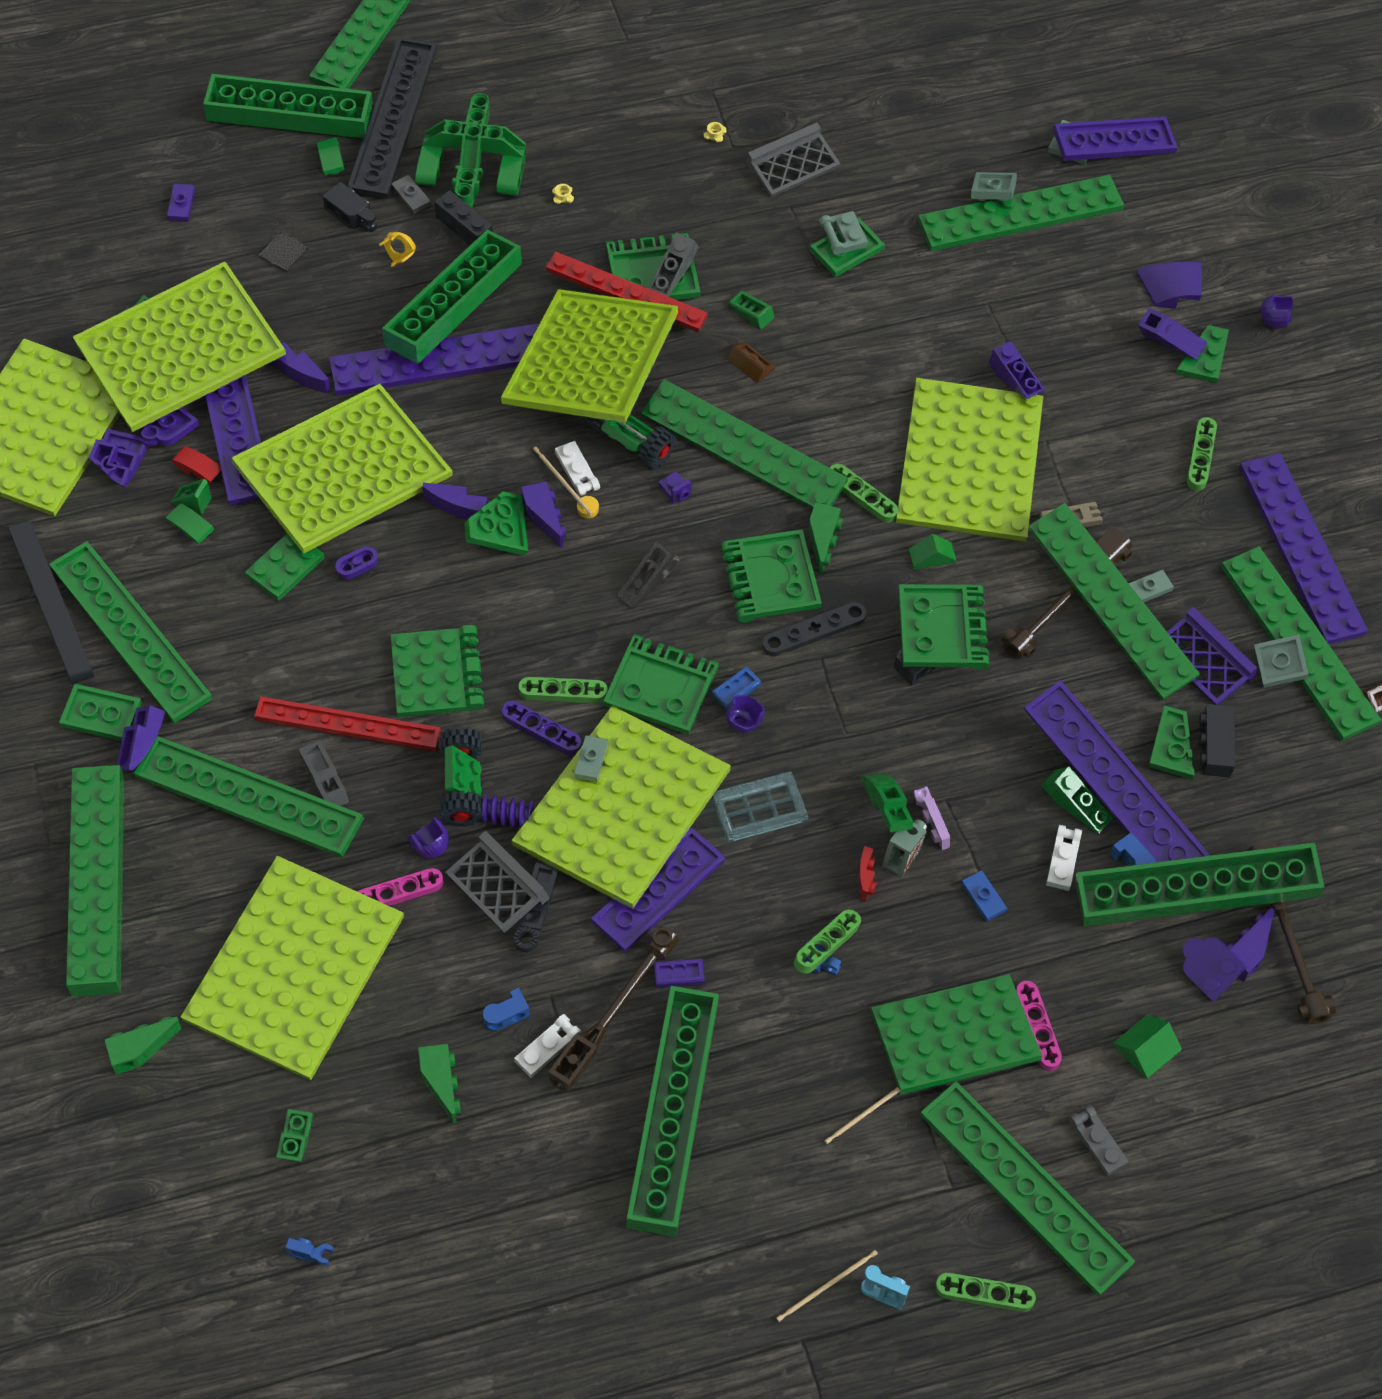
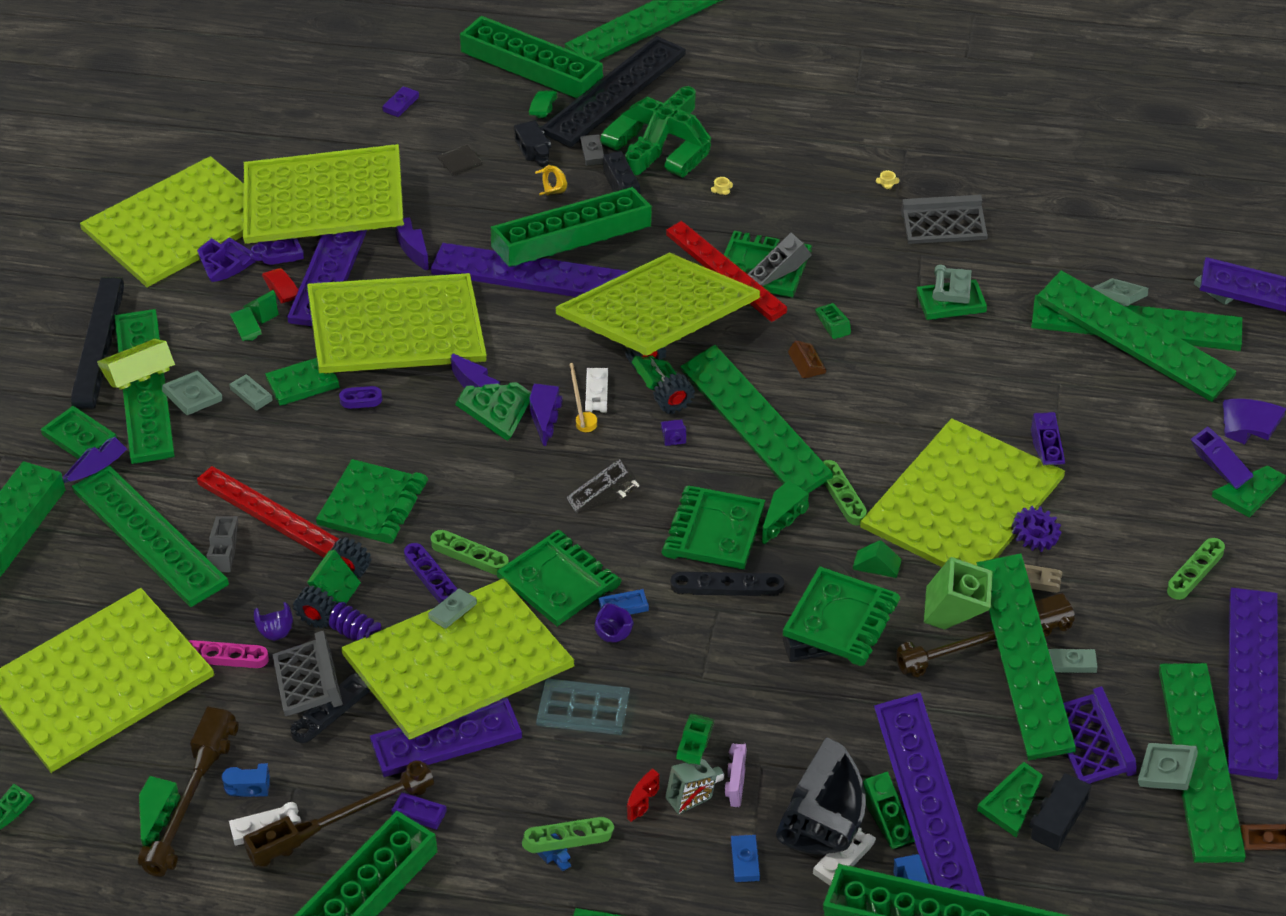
camera: 30 degrees right, 15 degrees down
none -> lime slope [97,339,175,390]
none -> dark brown bar [138,706,239,877]
none -> sand green plate [162,371,222,415]
none -> sand green plate [229,374,273,411]
none -> black panel [776,737,866,854]
none -> bright green slope [924,557,992,630]
none -> dark purple gear [1012,506,1061,552]
none -> green plate [1037,270,1236,402]

